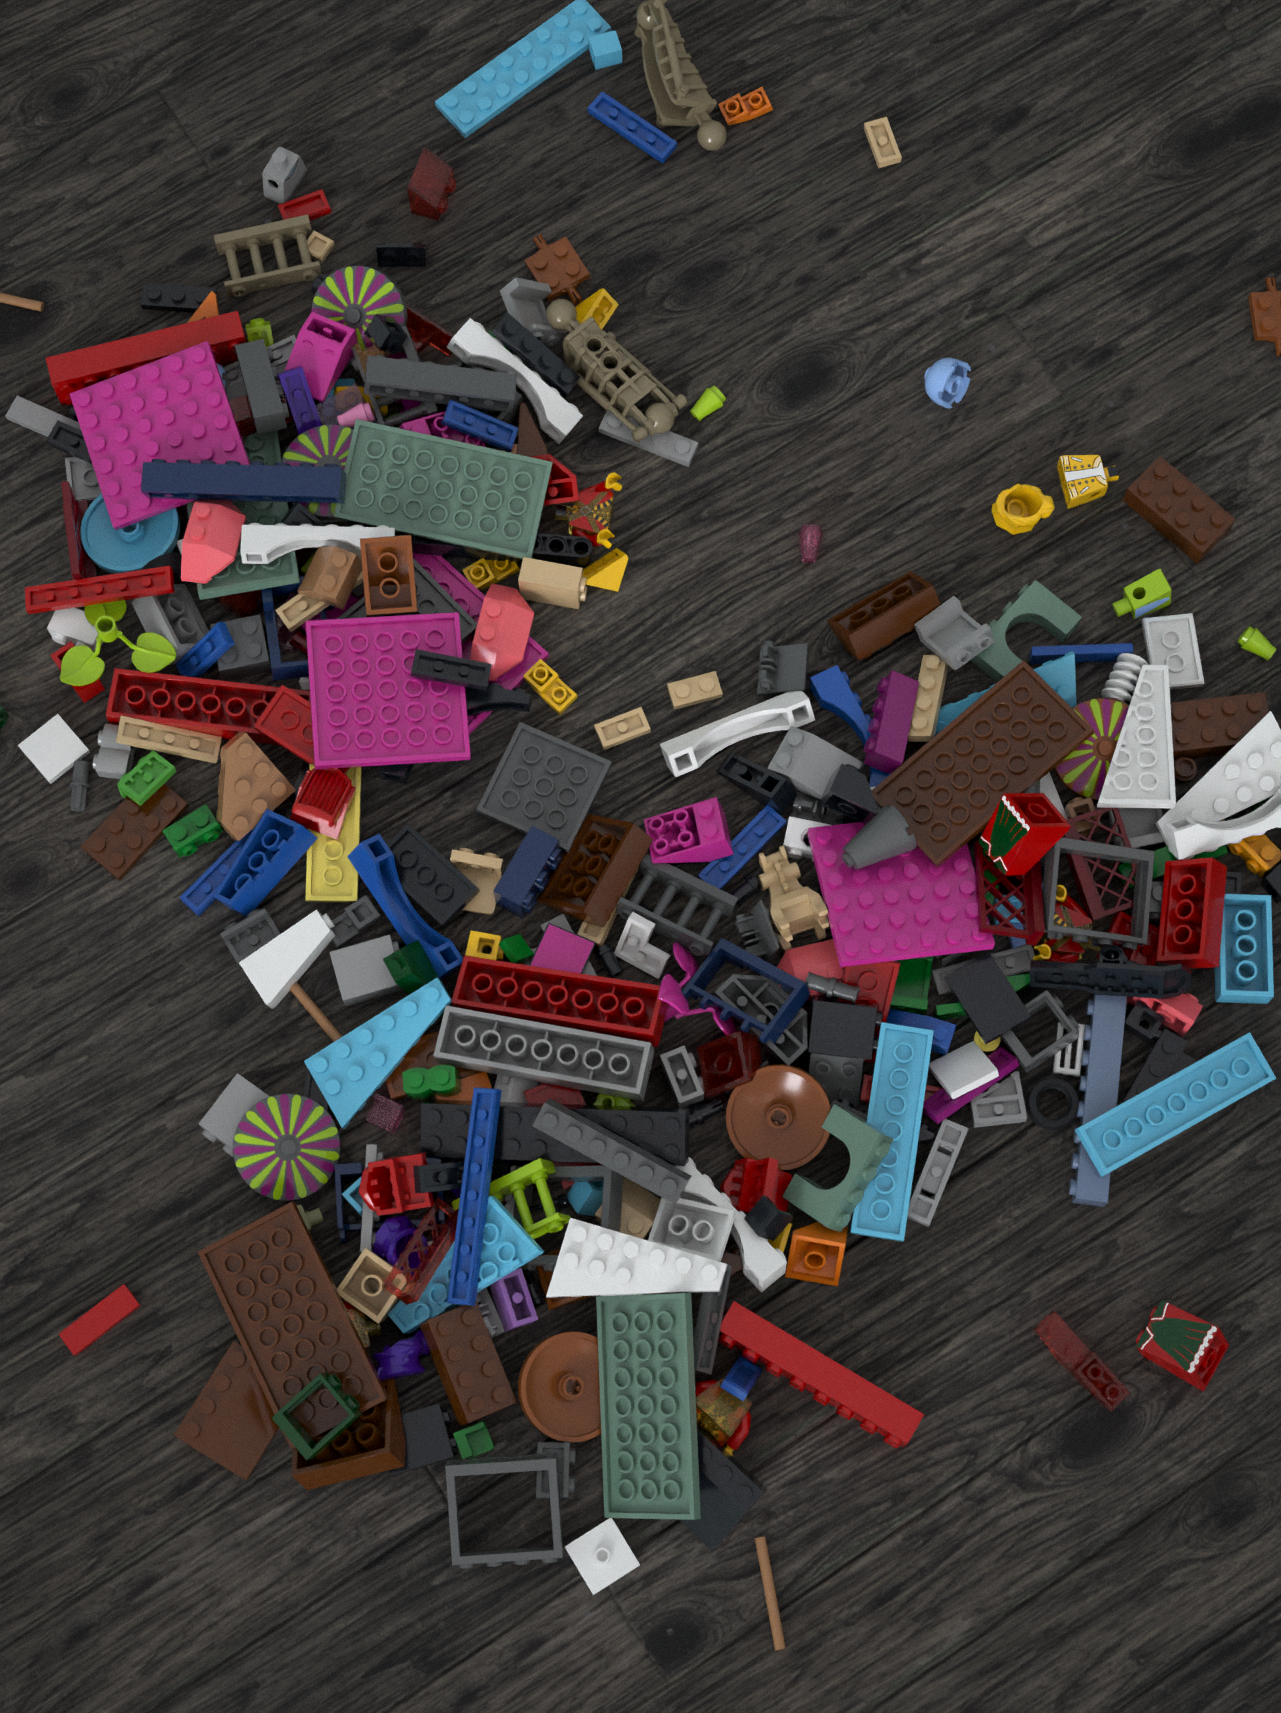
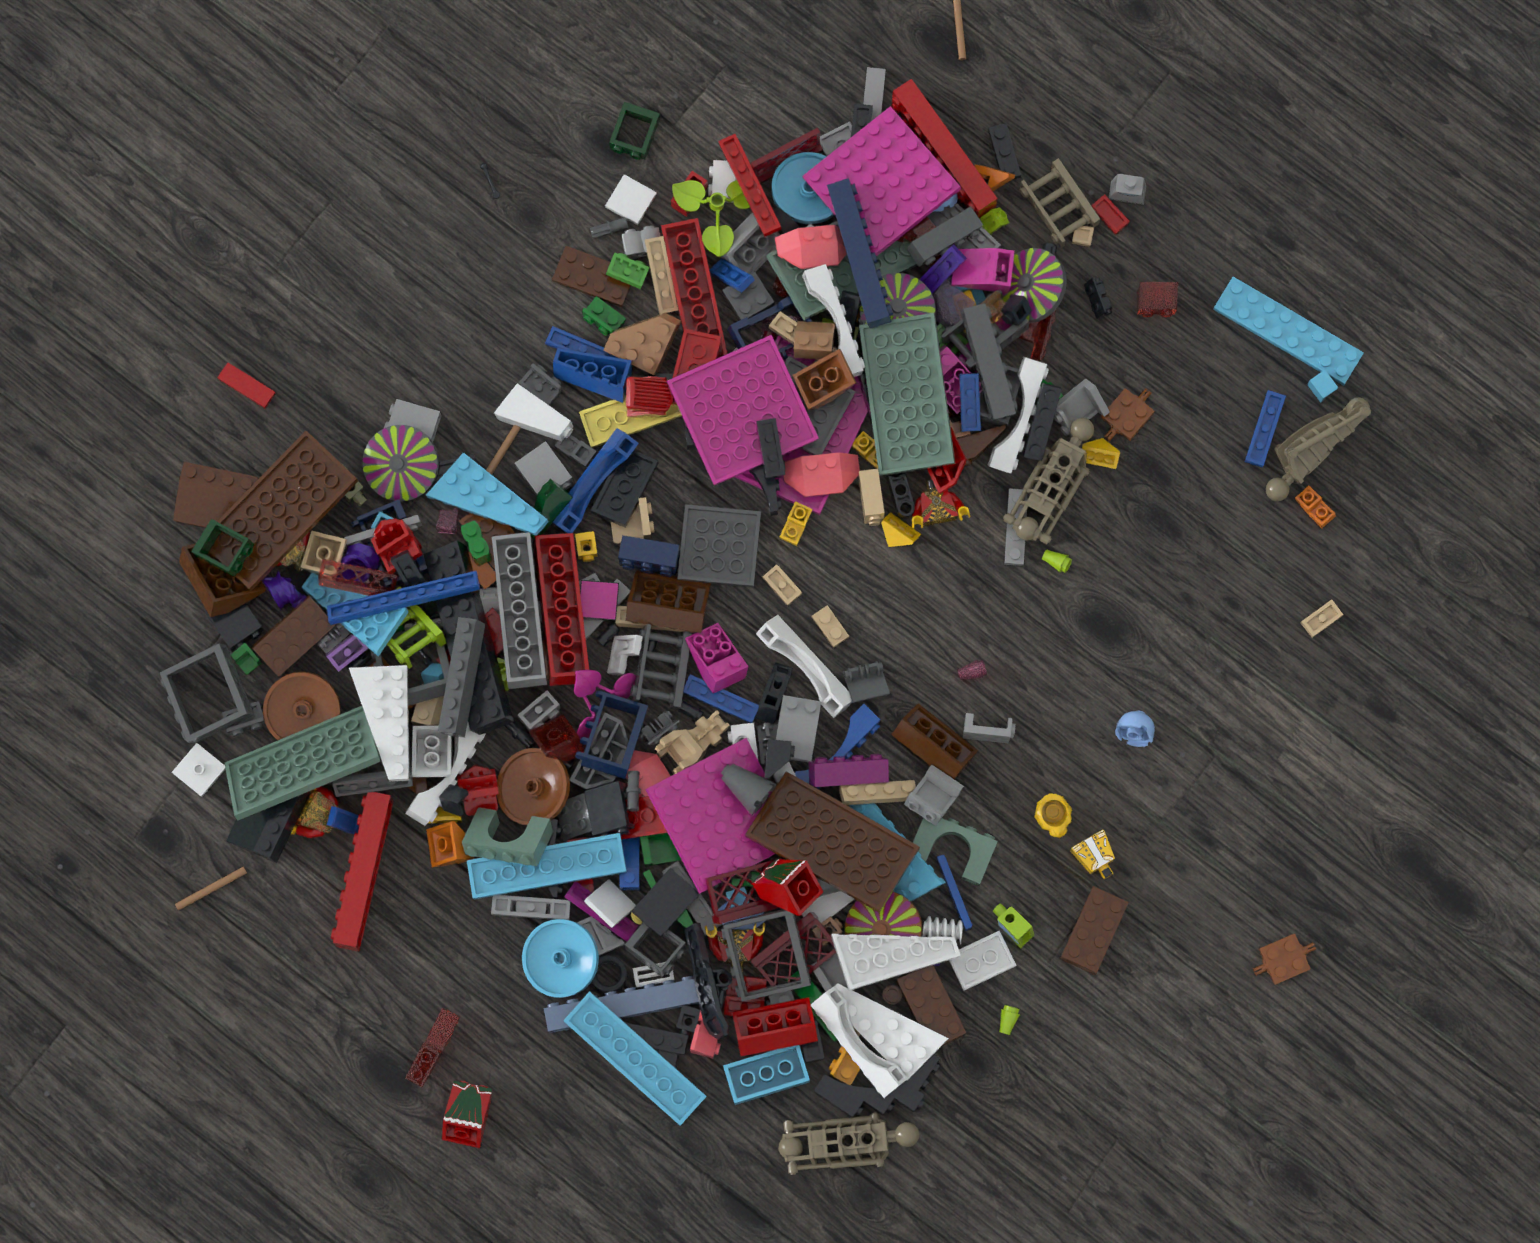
camera: 70 degrees right, 5 degrees up
bright pink cone [337,402,376,428] -> none
green tile [499,934,534,964] -> none
none -> medium azure dish [522,919,599,998]
none -> light grey panel [963,713,1016,743]

